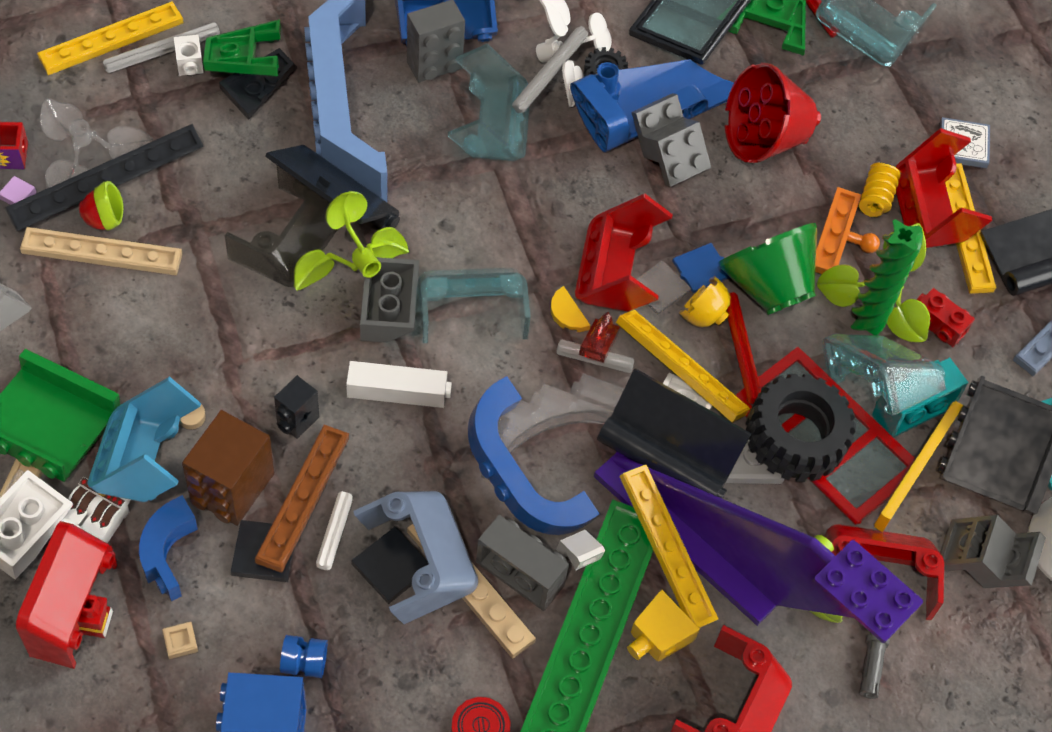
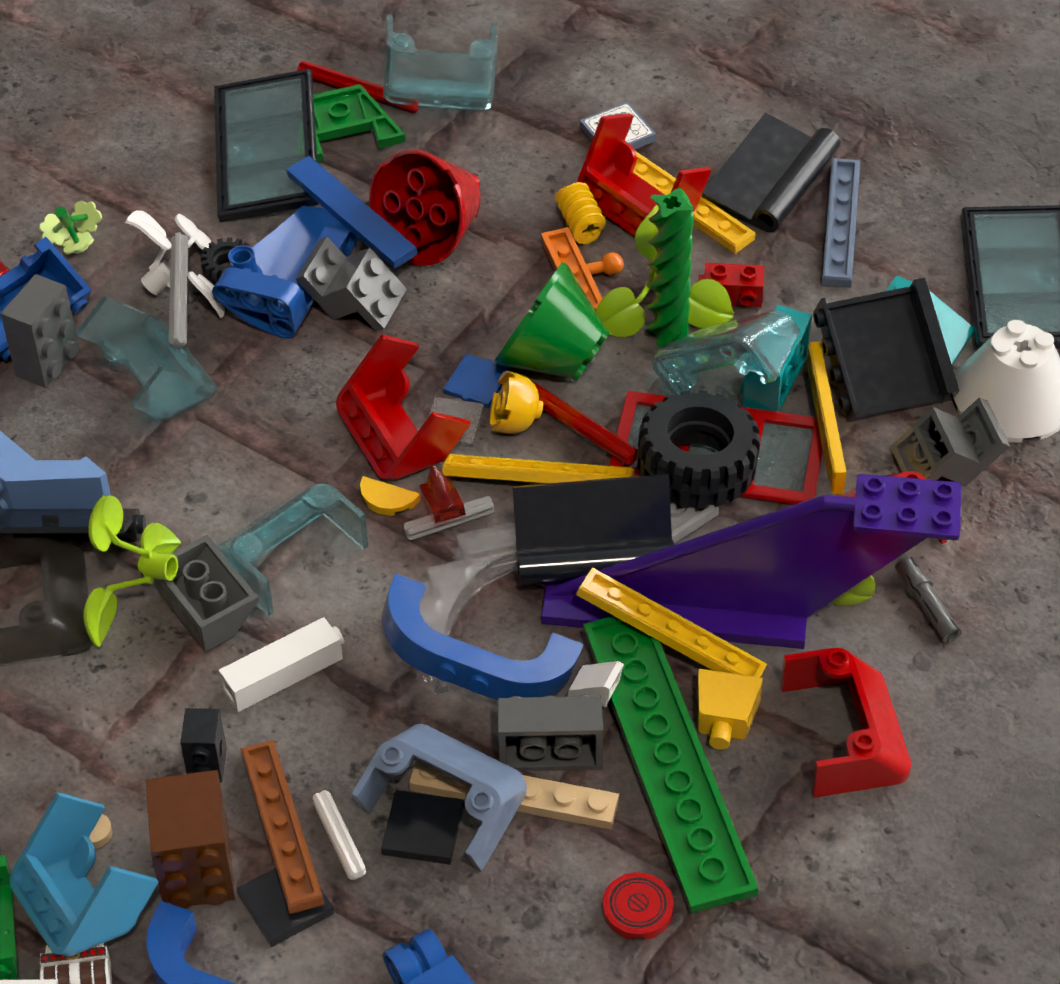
camera: 30 degrees left, 10 degrees down
none -> blue tile [286,156,417,269]

